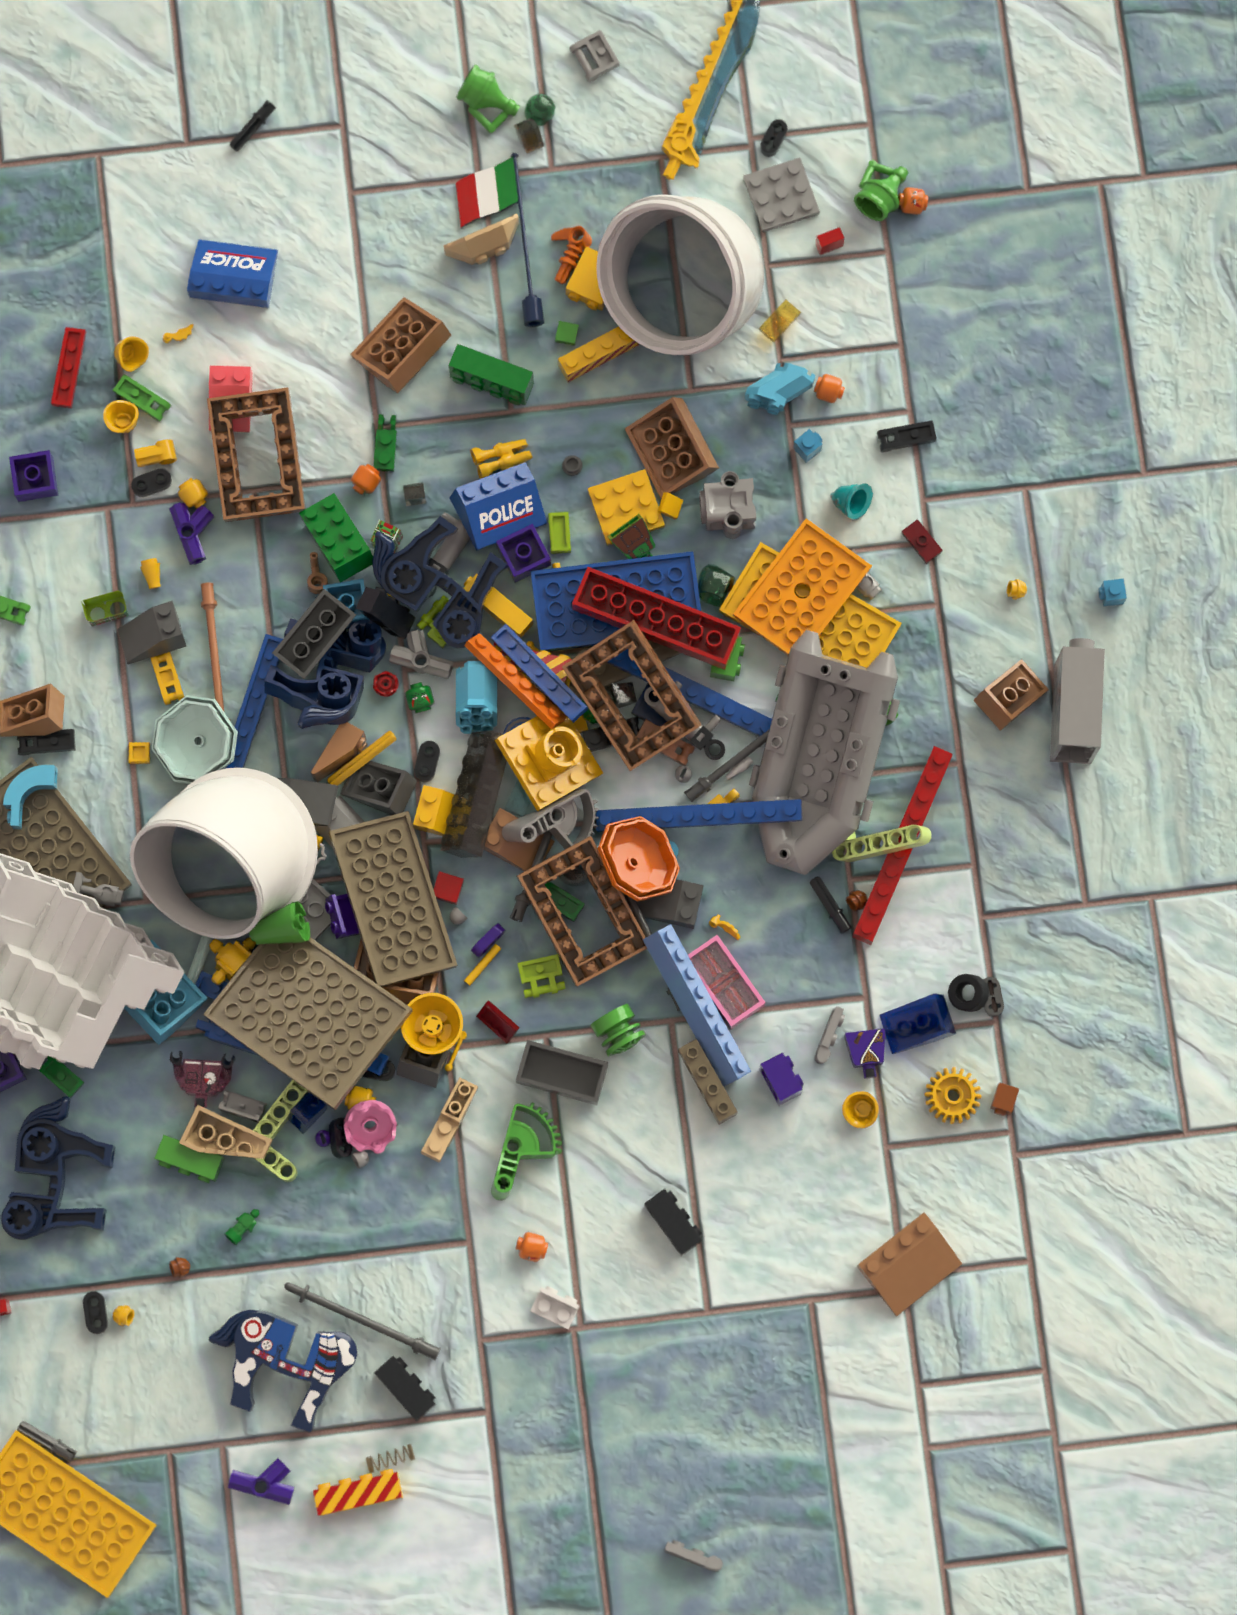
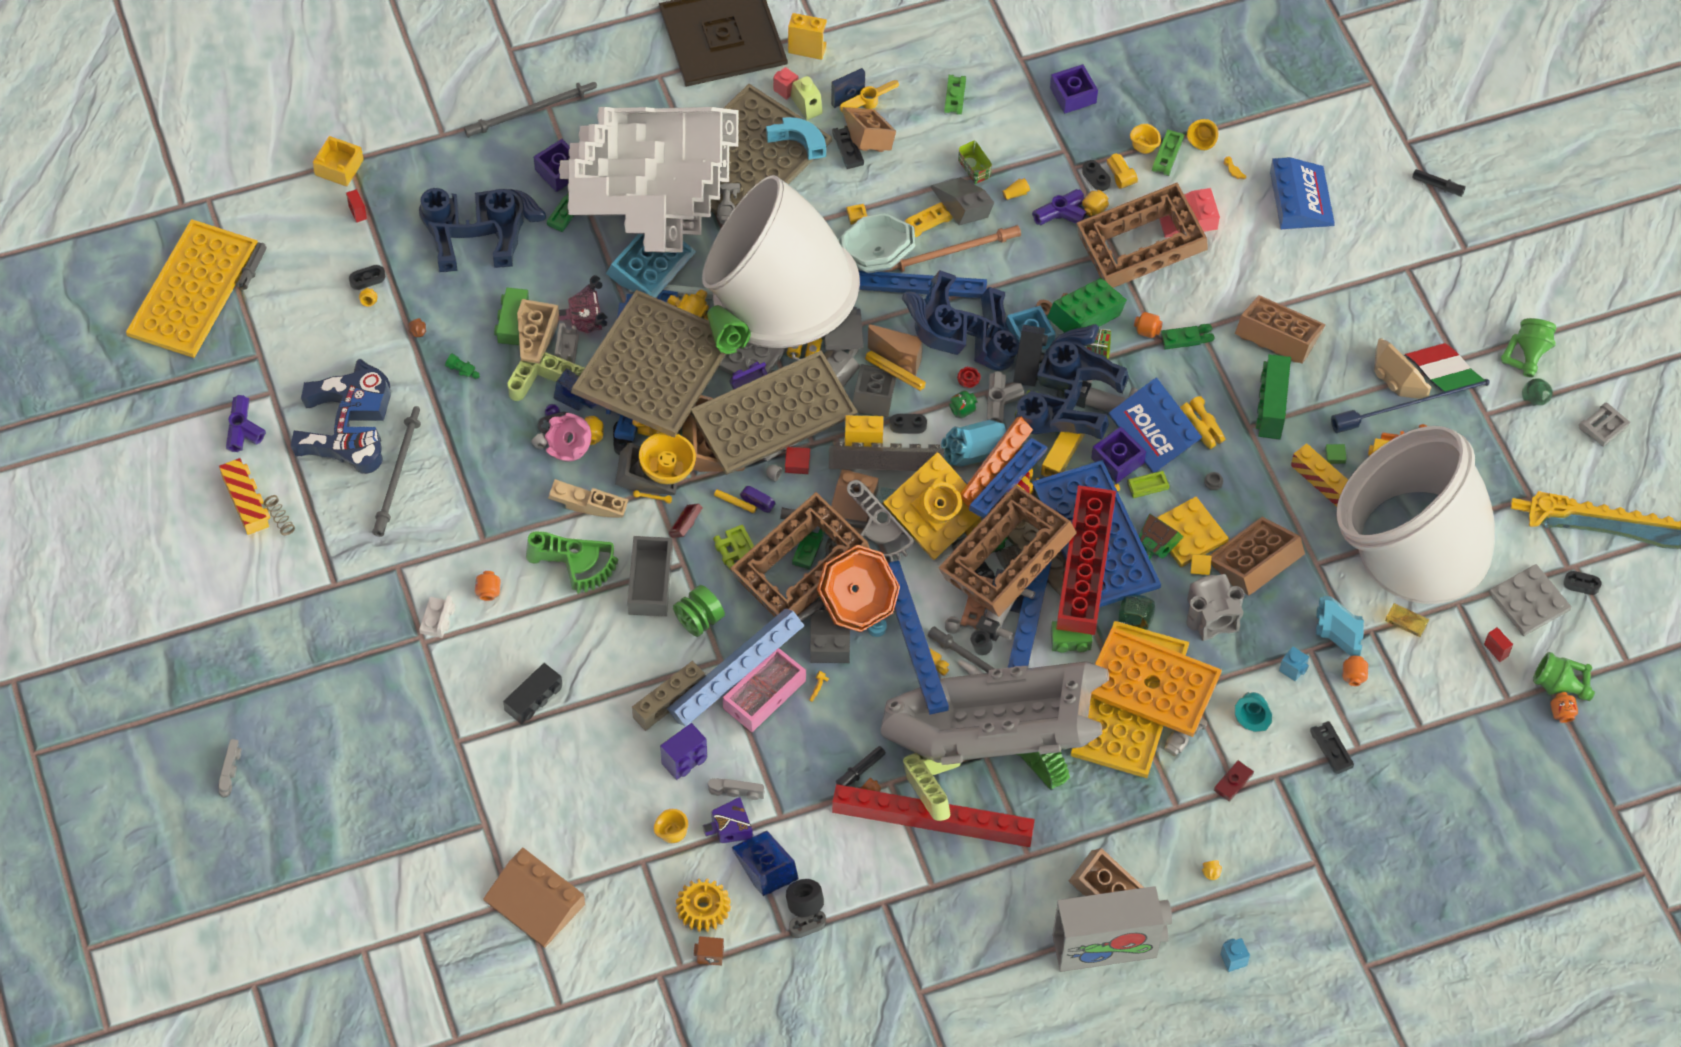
camera: 75 degrees right, 20 degrees down
red plate [51,327,86,409] -> none
dark grey slope [272,589,356,679] -> none
black brick [374,1356,436,1422] -> none
clear smoke brick [403,482,426,506] -> none
clear smoke brick [514,117,545,154] -> none

